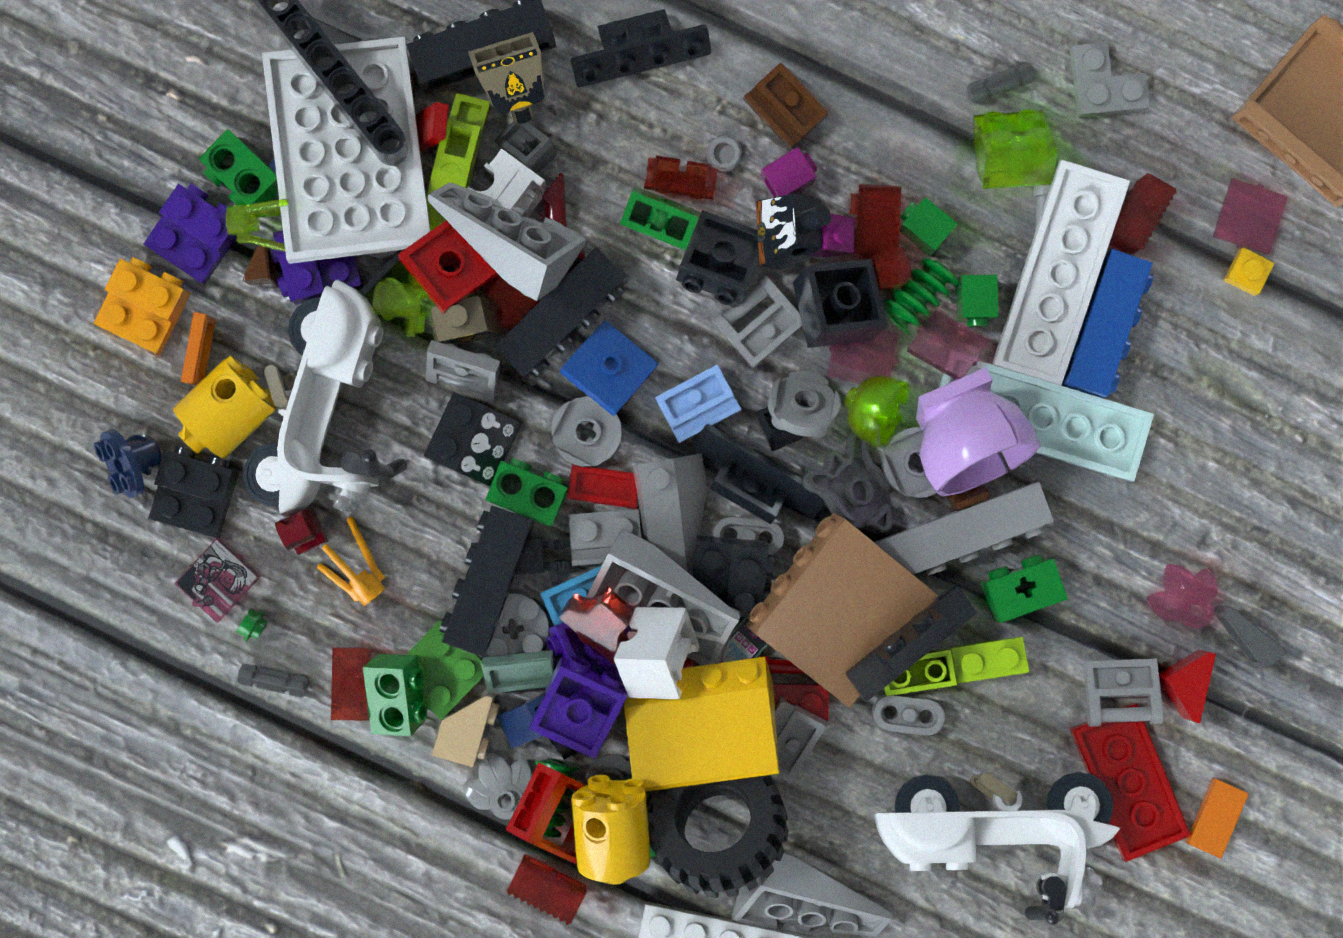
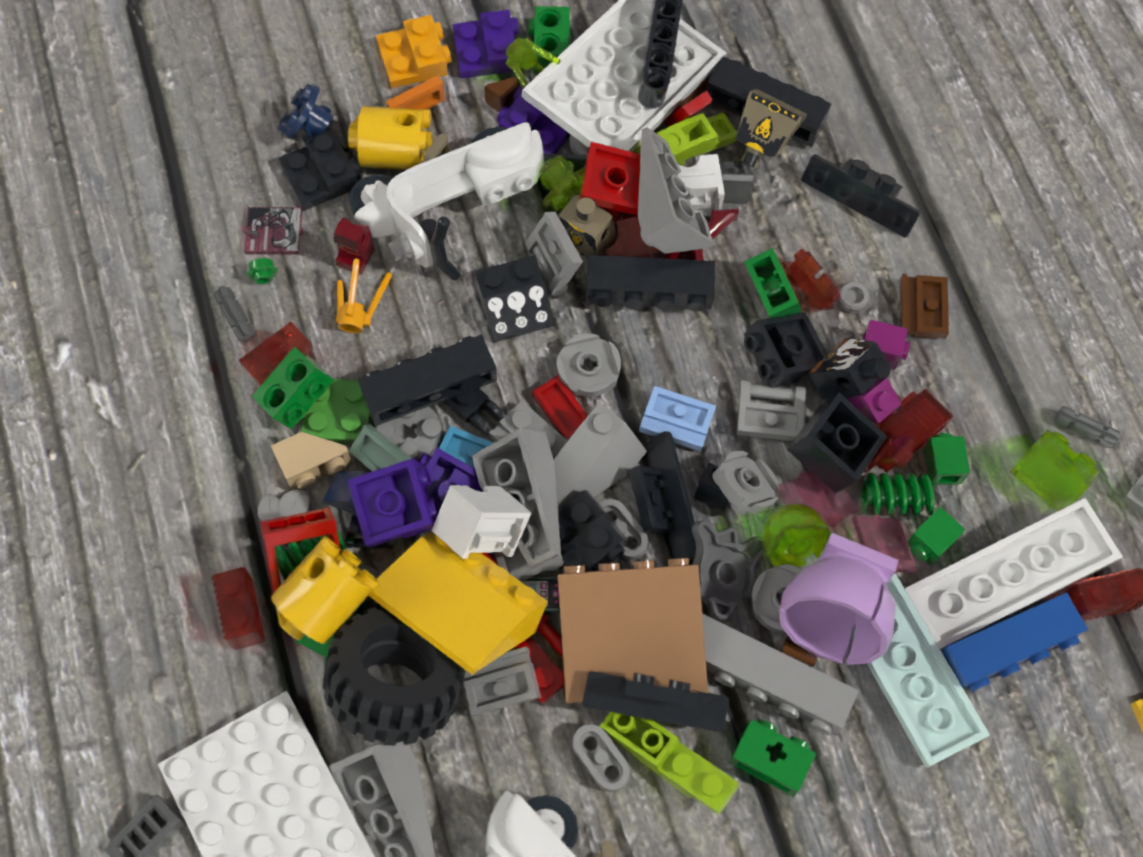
camera: 50 degrees right, 20 degrees down
green brick [485,458,568,527] -> none
blue plate [559,320,659,417] -> none
clear red brick [559,586,635,665] -> none

